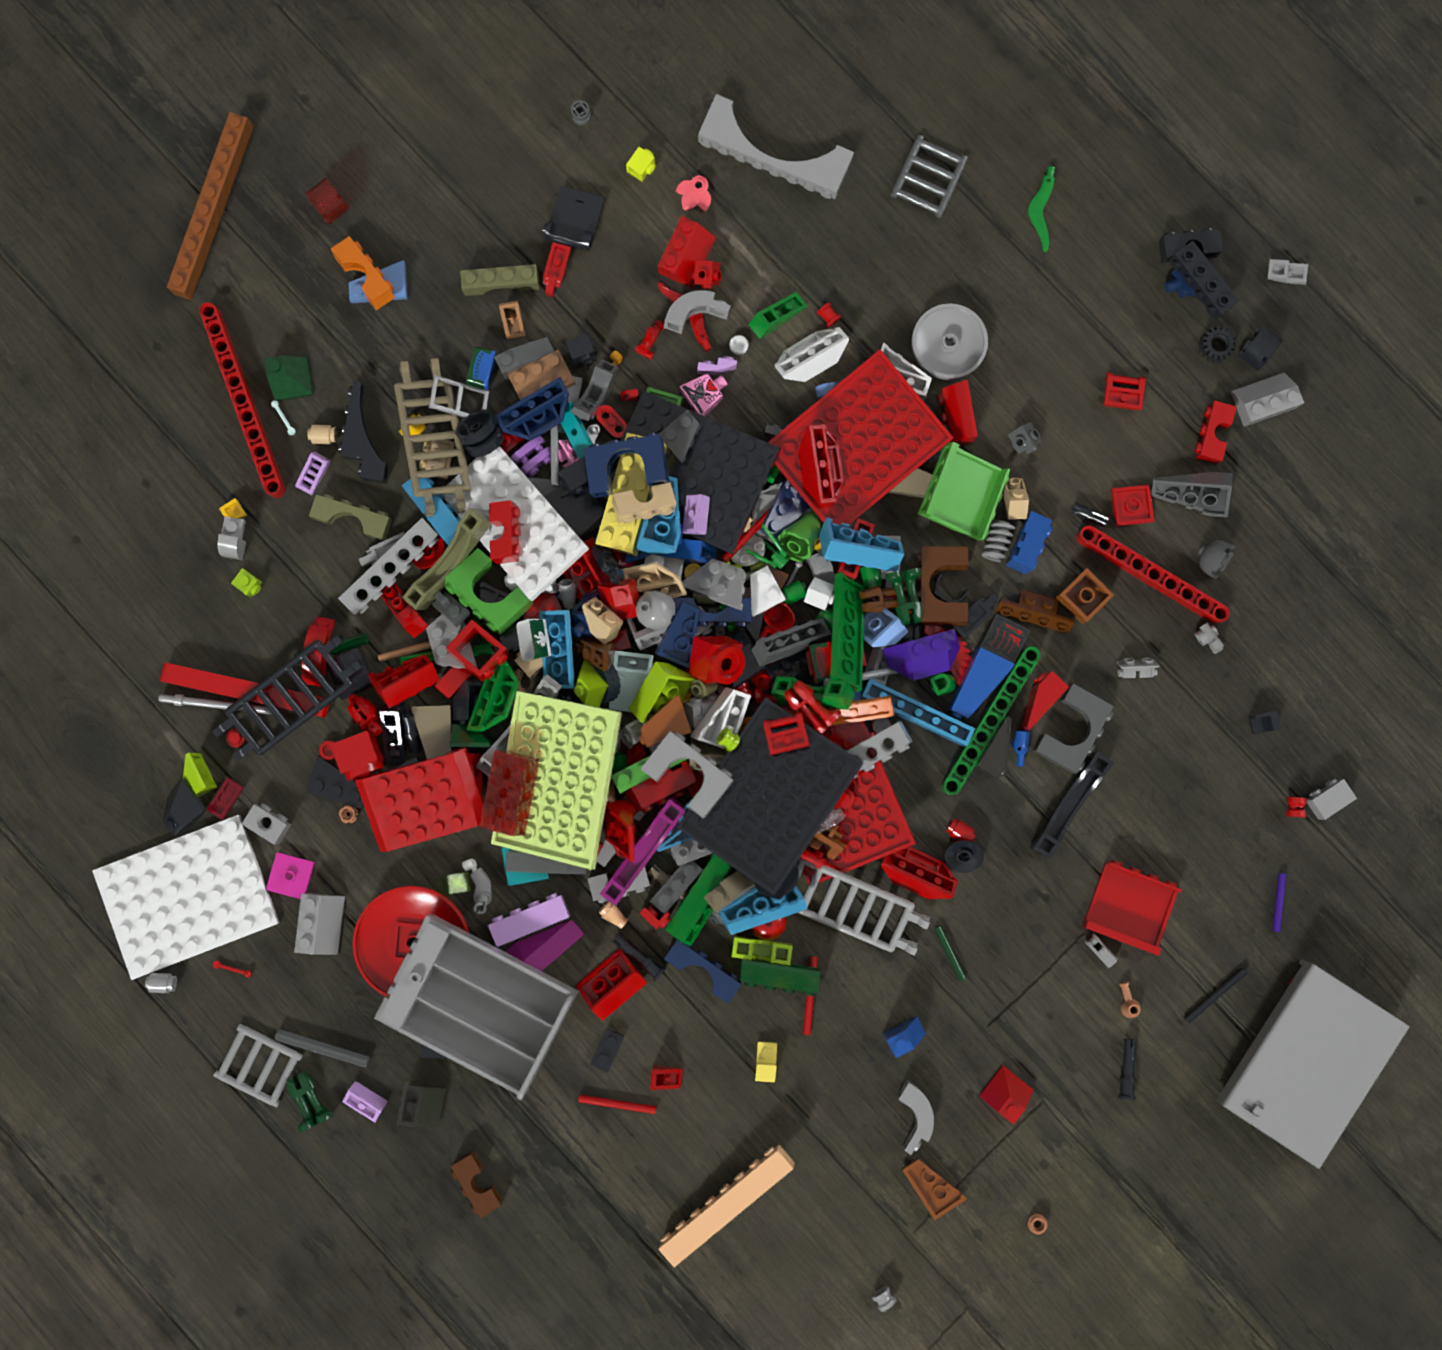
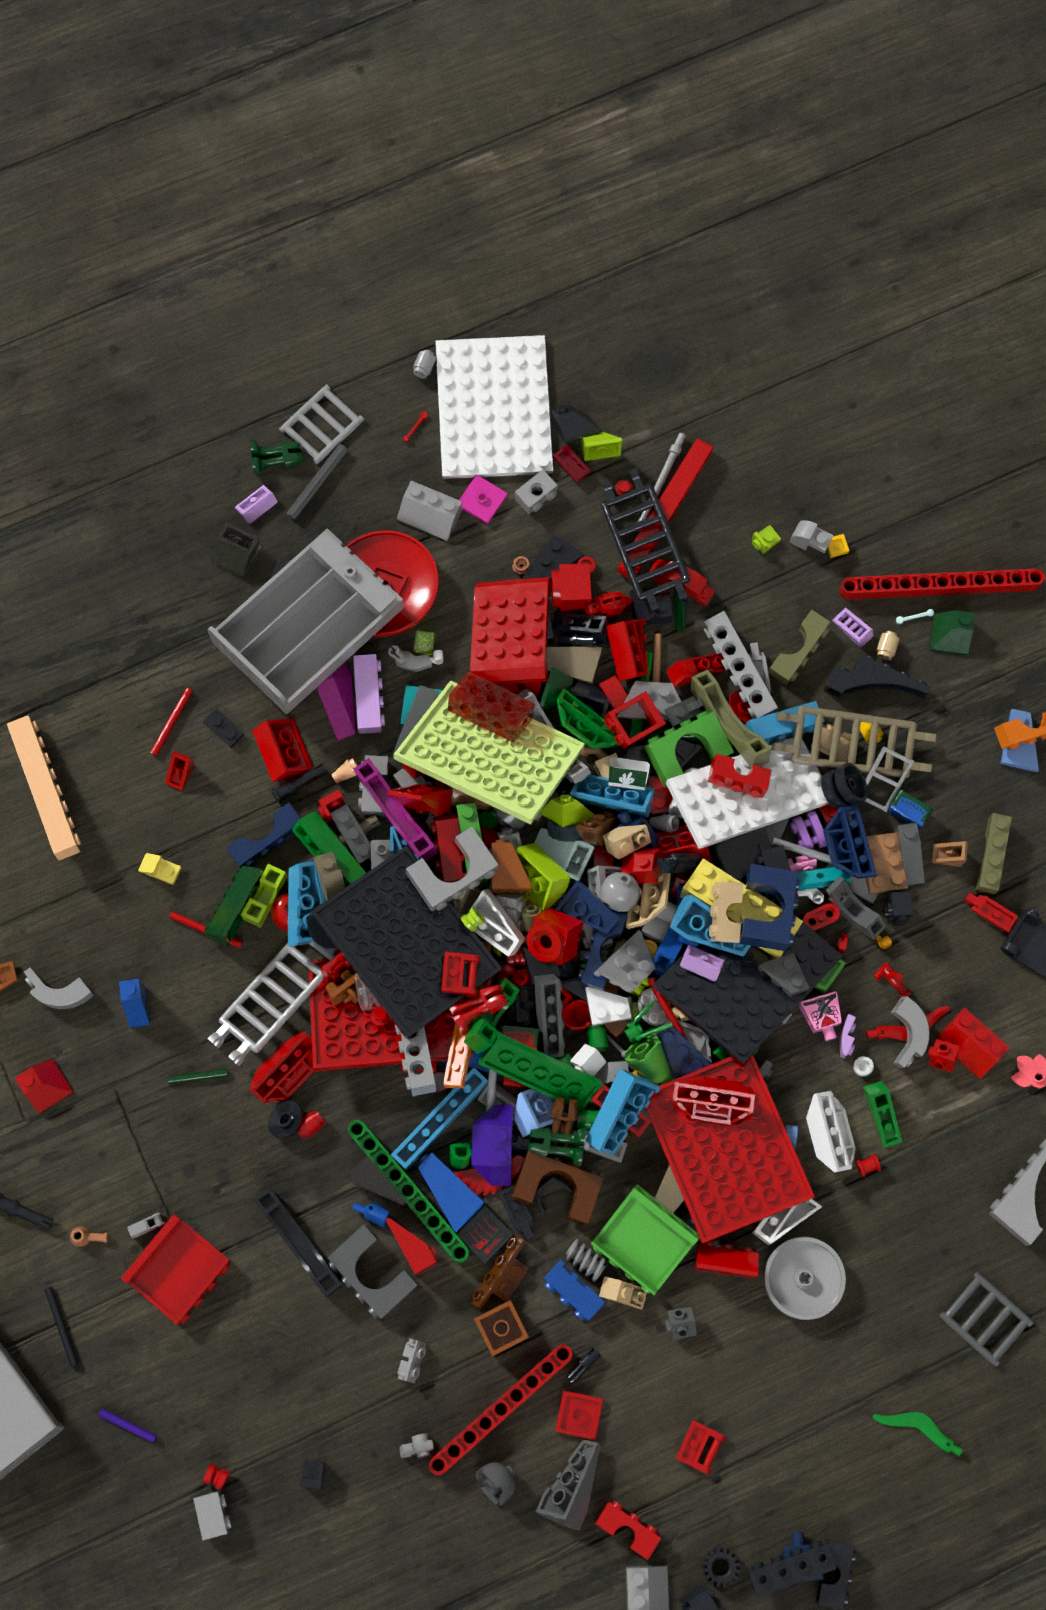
camera: 110 degrees right, 10 degrees down
reddish brown arch [451,1151,503,1219] -> none

